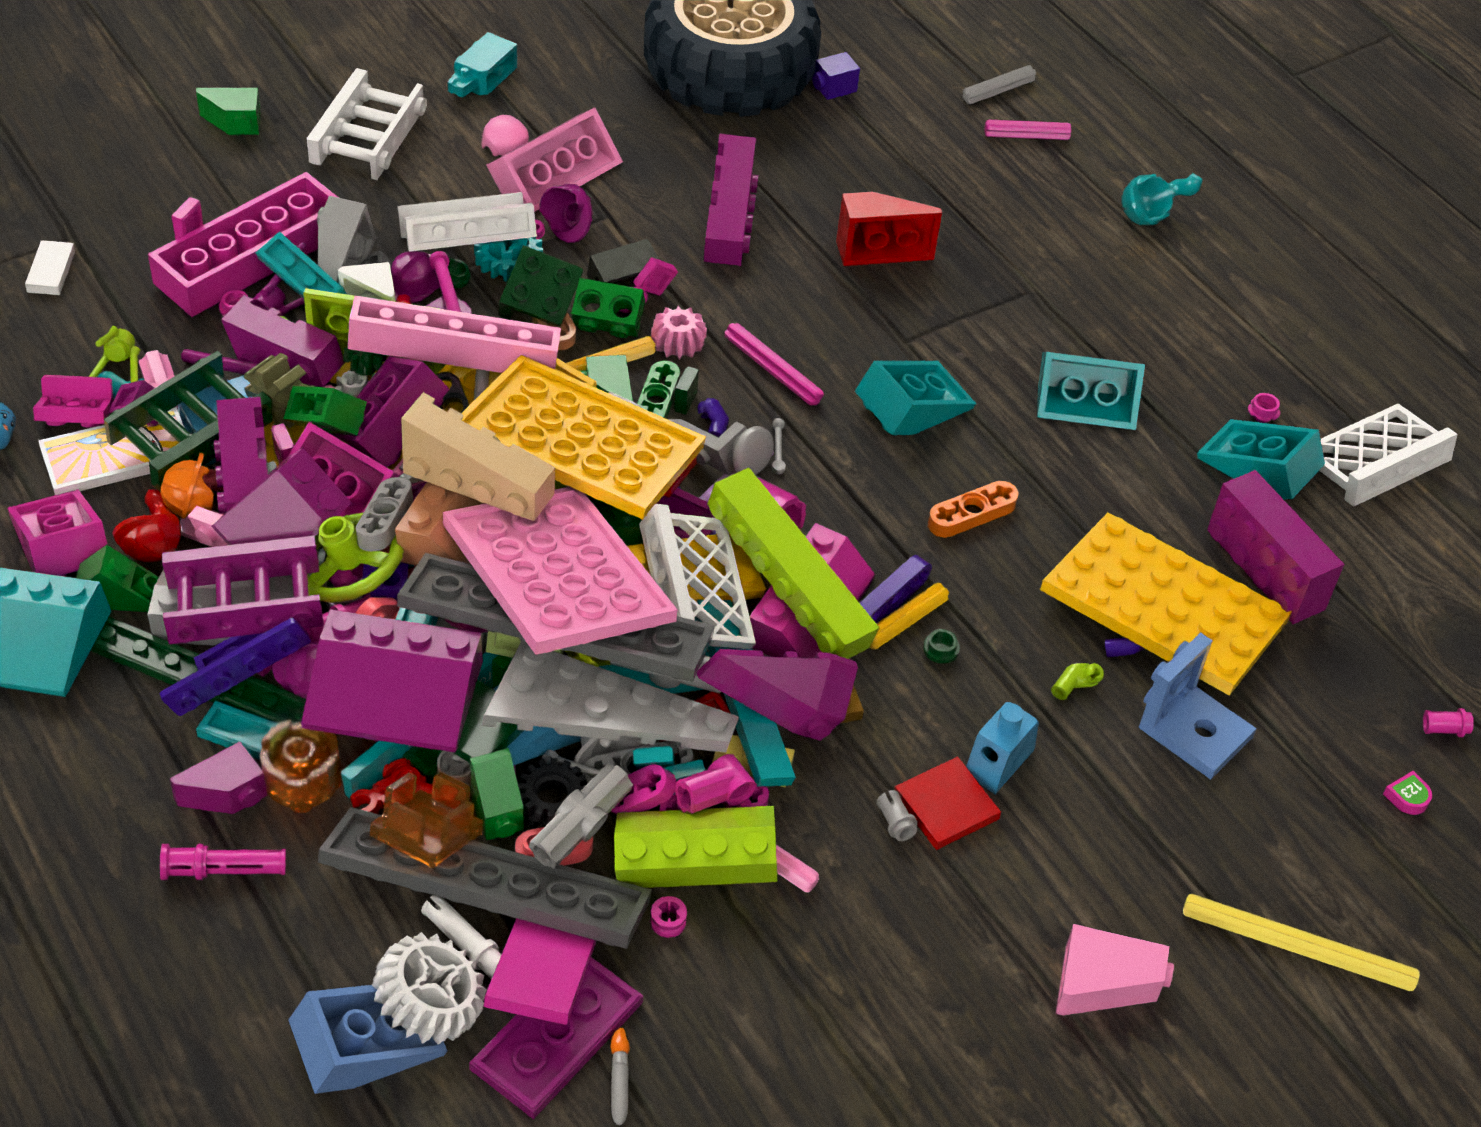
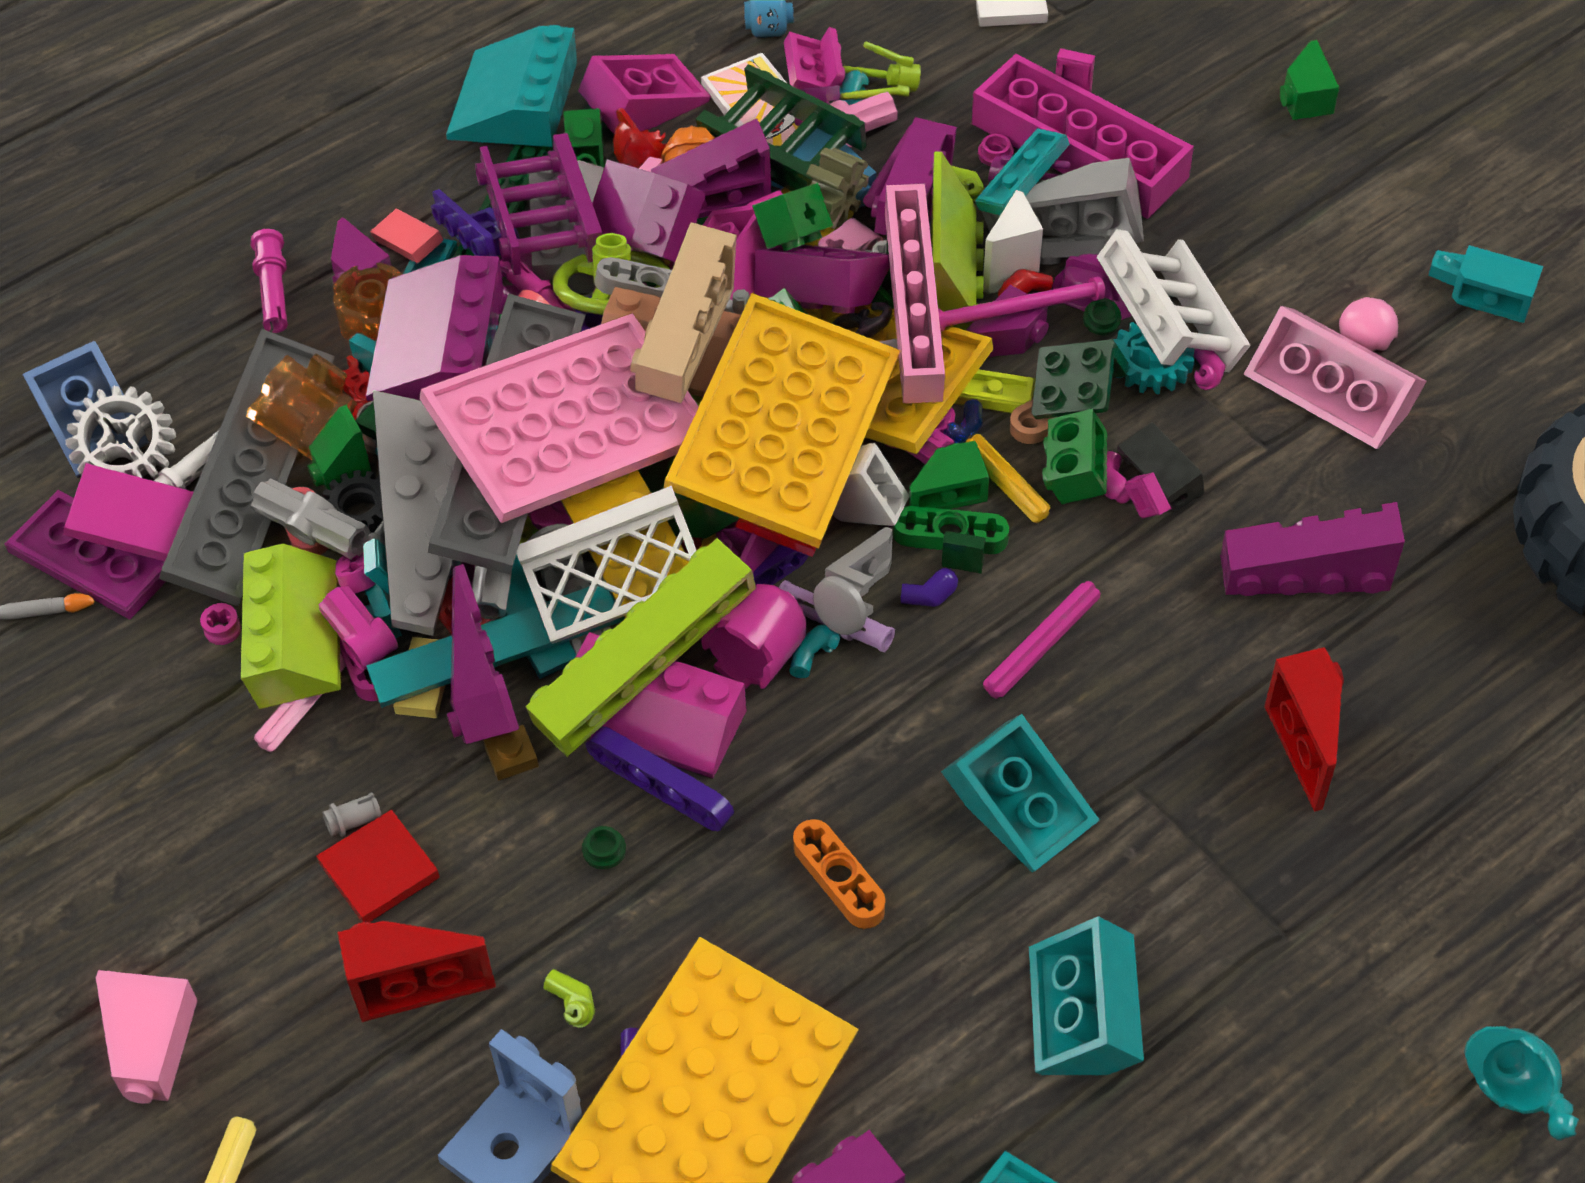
camera: 90 degrees right, 5 degrees up
white fence [307,68,427,180] -> none
magenta piece [539,184,593,243] -> none
bright pink gear [651,306,707,360] -> none
light grey hinge [772,418,786,474] -> none
yellow axle [870,583,949,650] -> none
dark azure torso [966,702,1039,794] -> none
none -> red slope [337,921,496,1022]
none -> coral tile [370,208,444,264]

